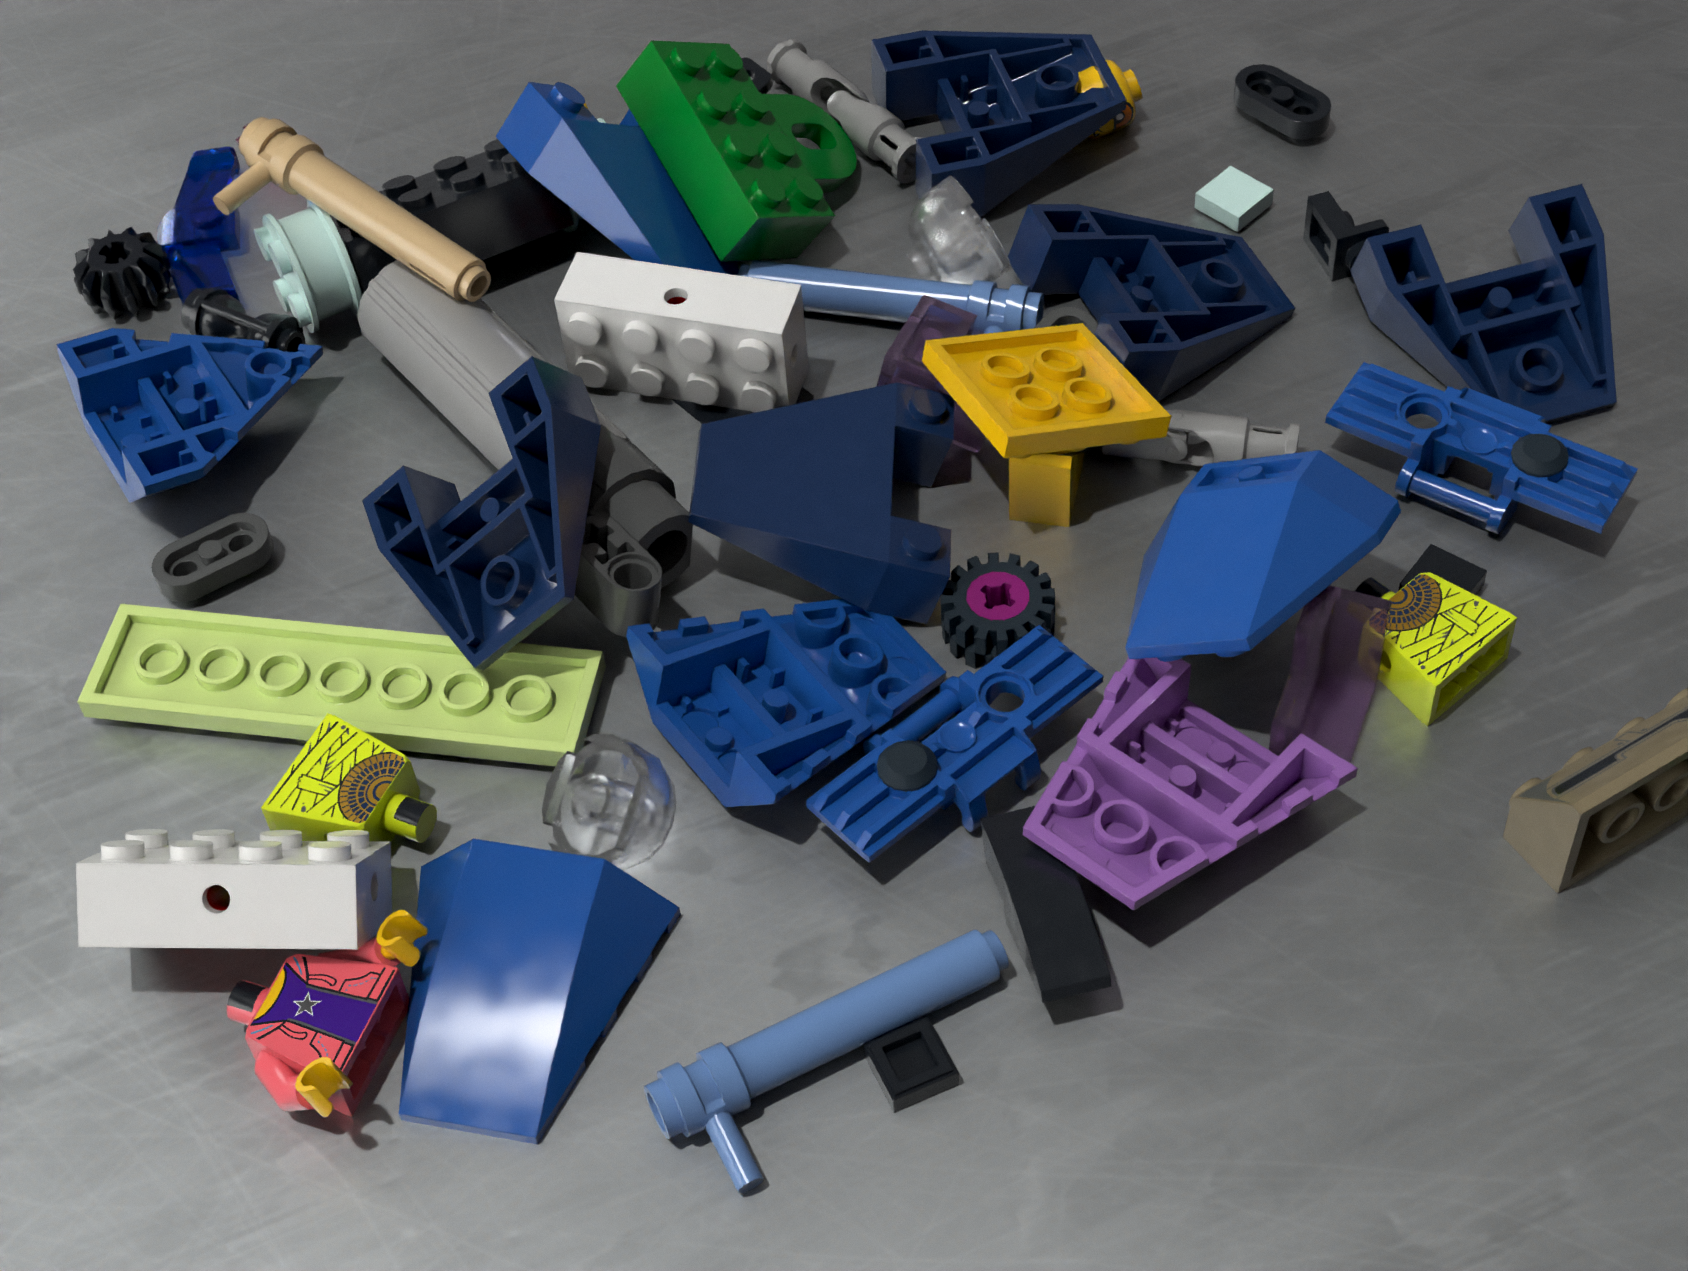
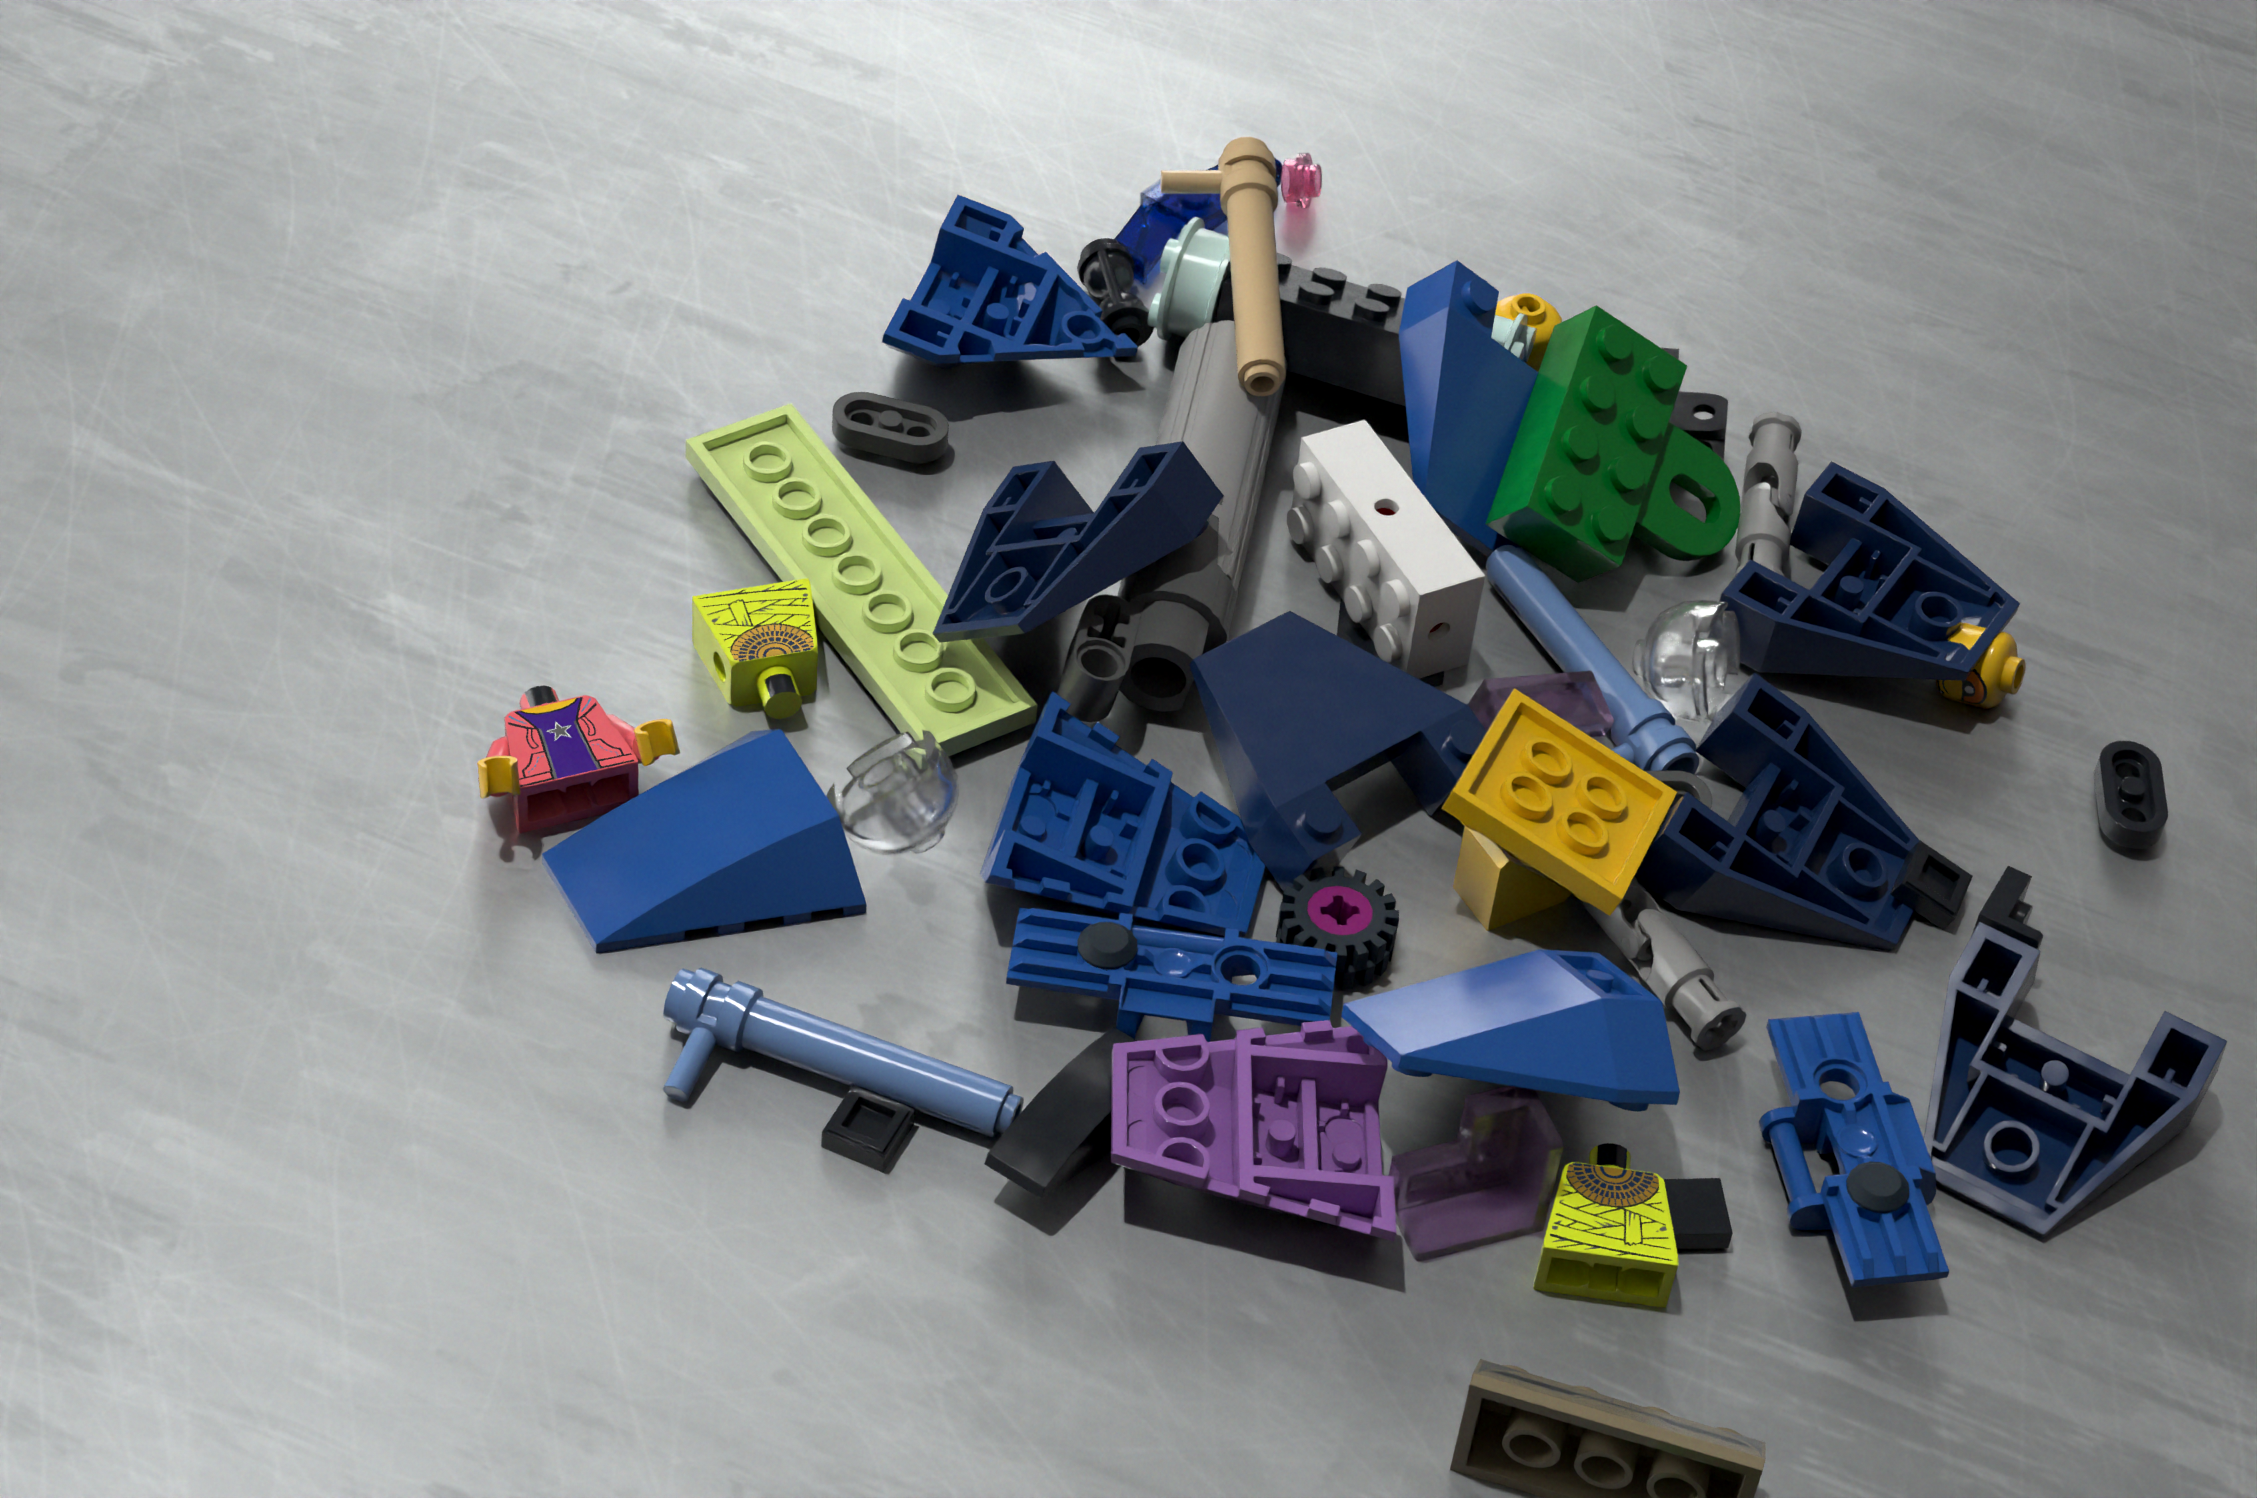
camera: 40 degrees right, 5 degrees down
black gear [73,227,172,319] -> none
white brick [76,829,392,950] -> none
light aqua tile [1194,165,1274,232] -> none
none -> black tile [1890,840,1973,930]

